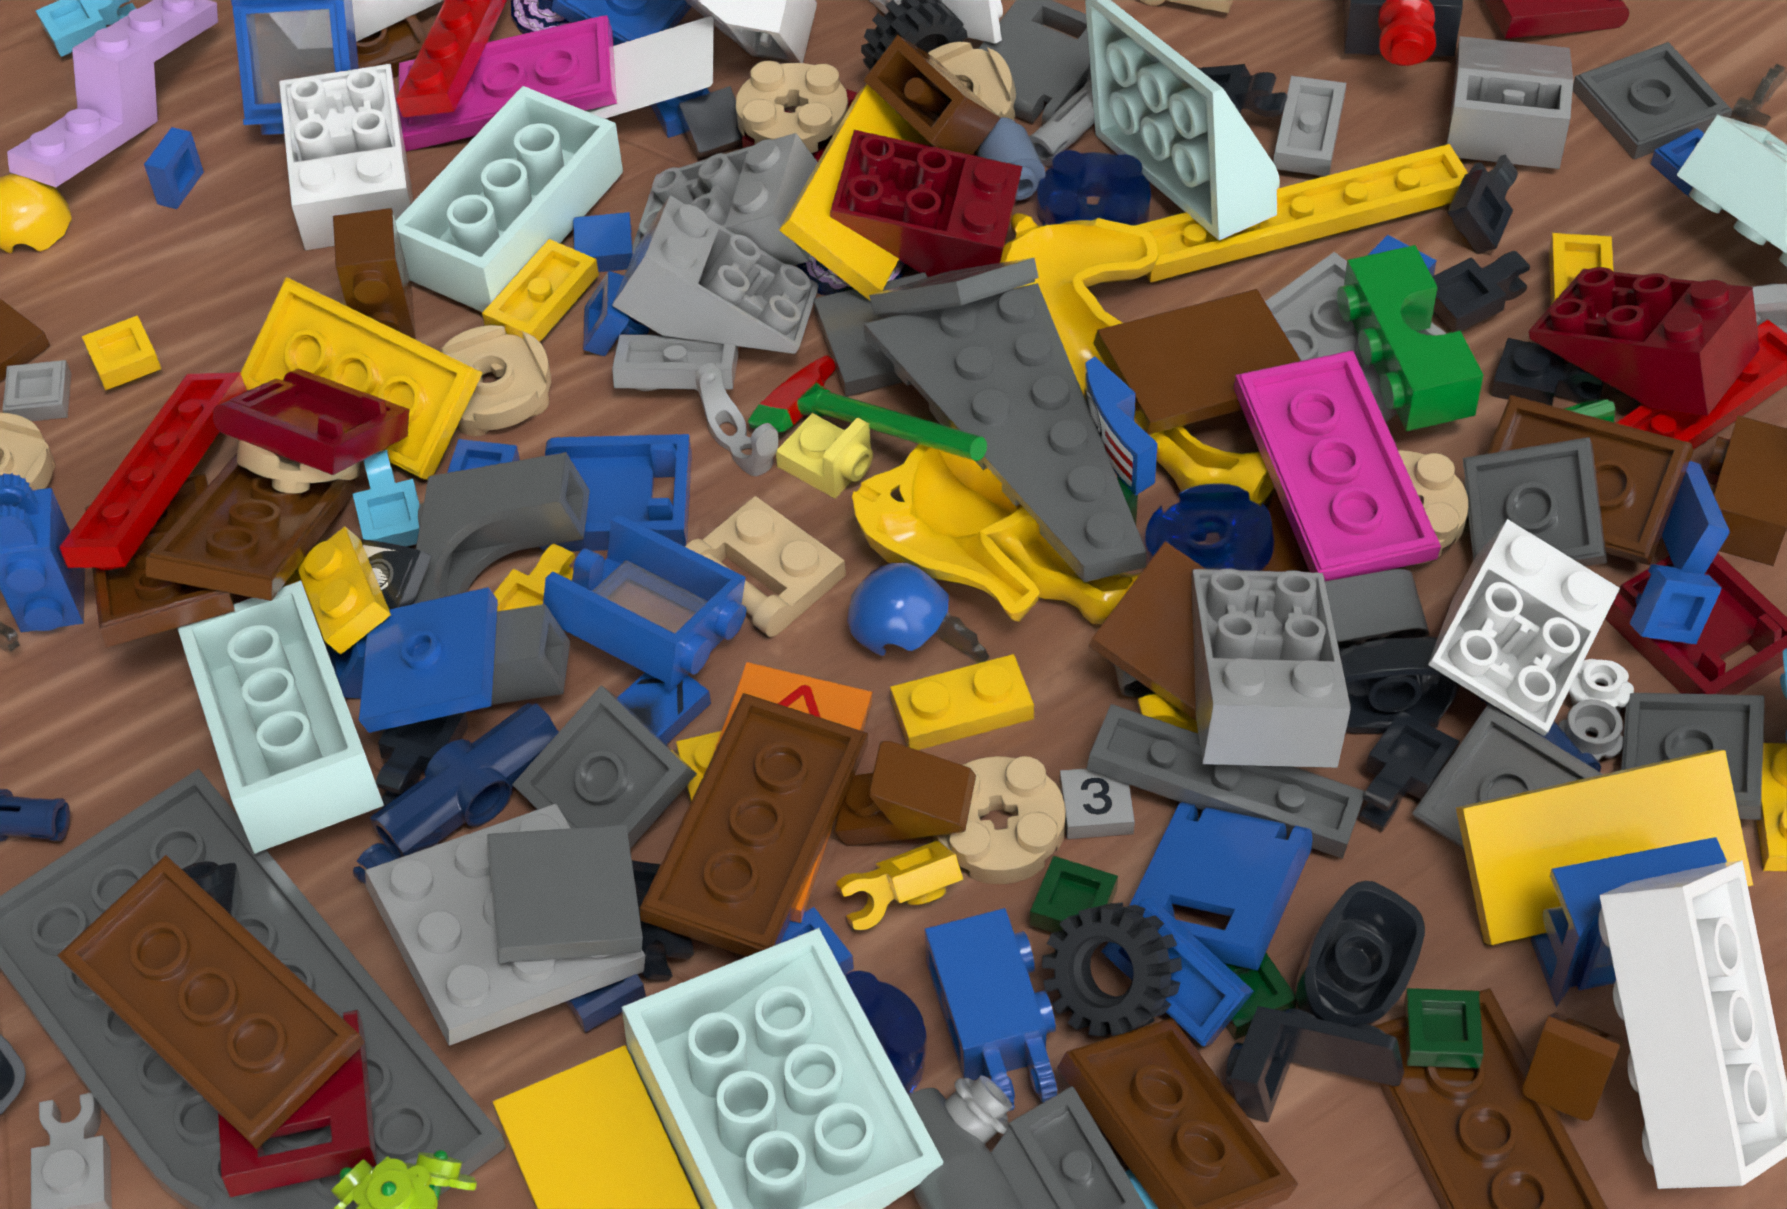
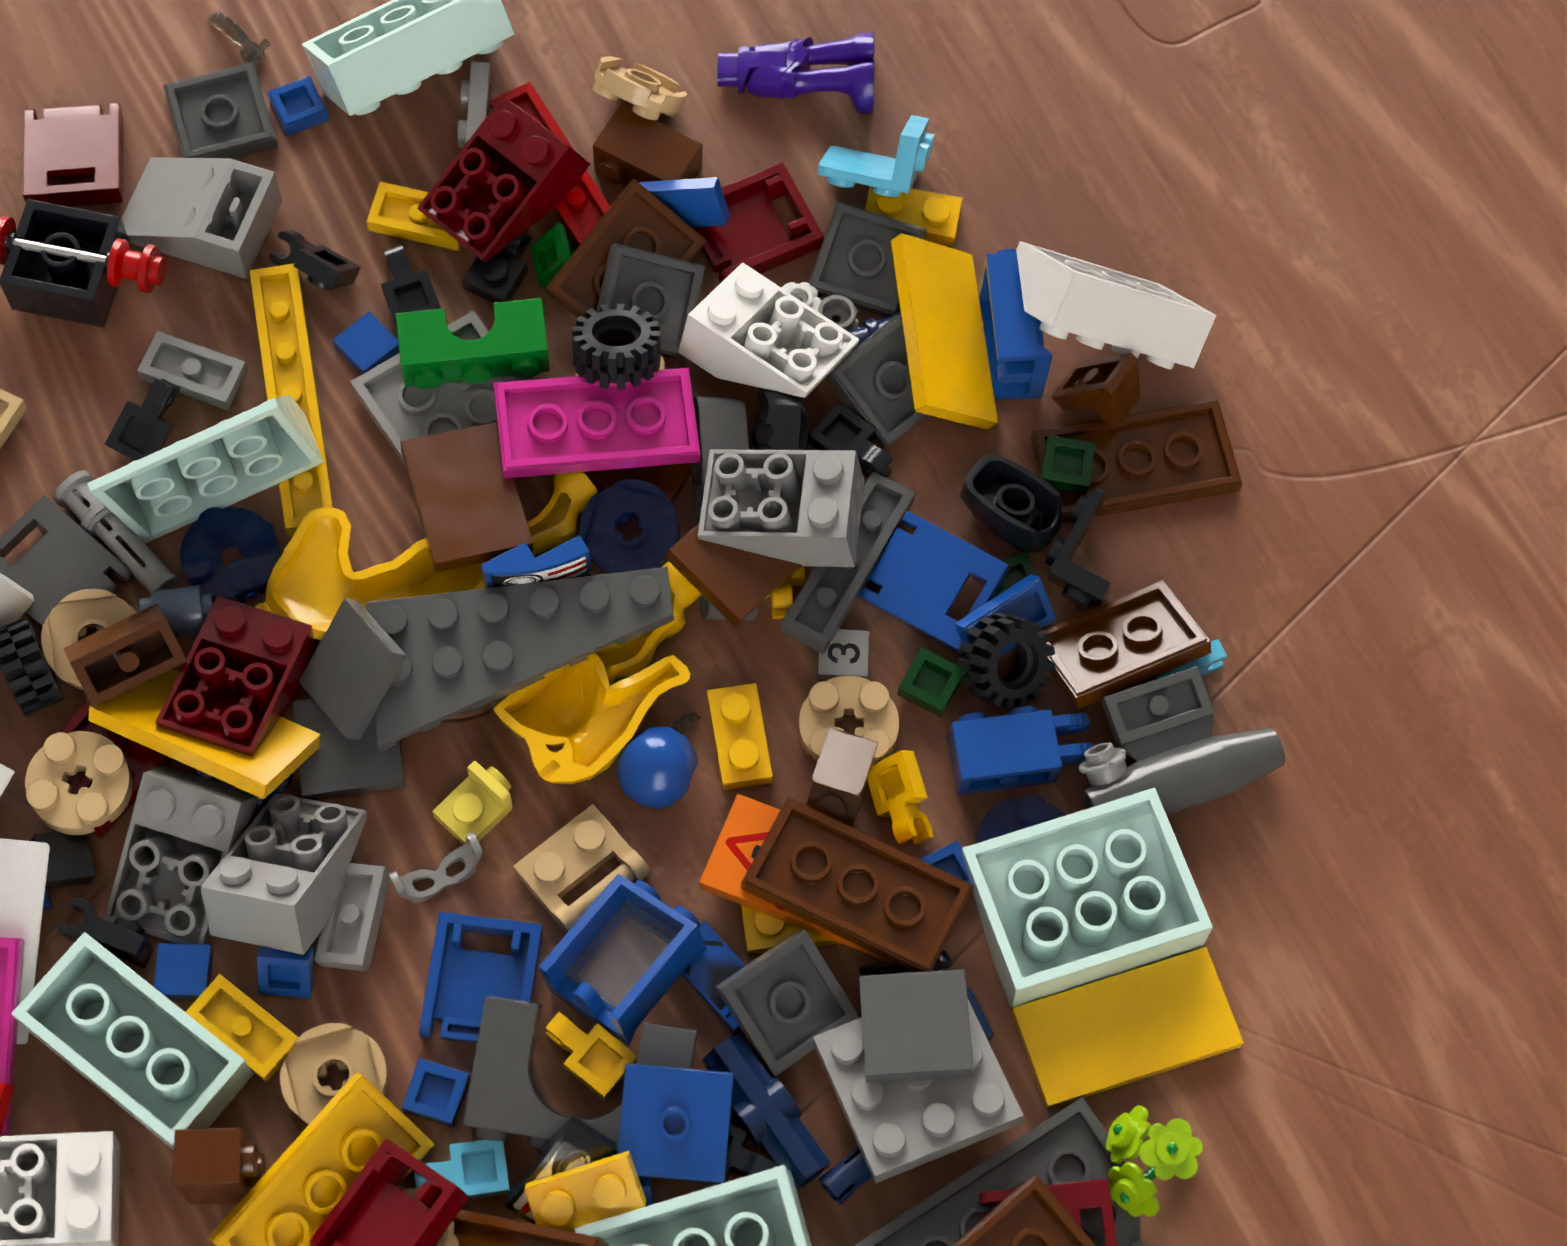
camera: 90 degrees left, 15 degrees up
green piece [748,355,987,461] -> none
blue tile [1629,564,1722,644] -> none
none -> black plate [57,898,154,969]
none -> black tyre [572,303,661,390]

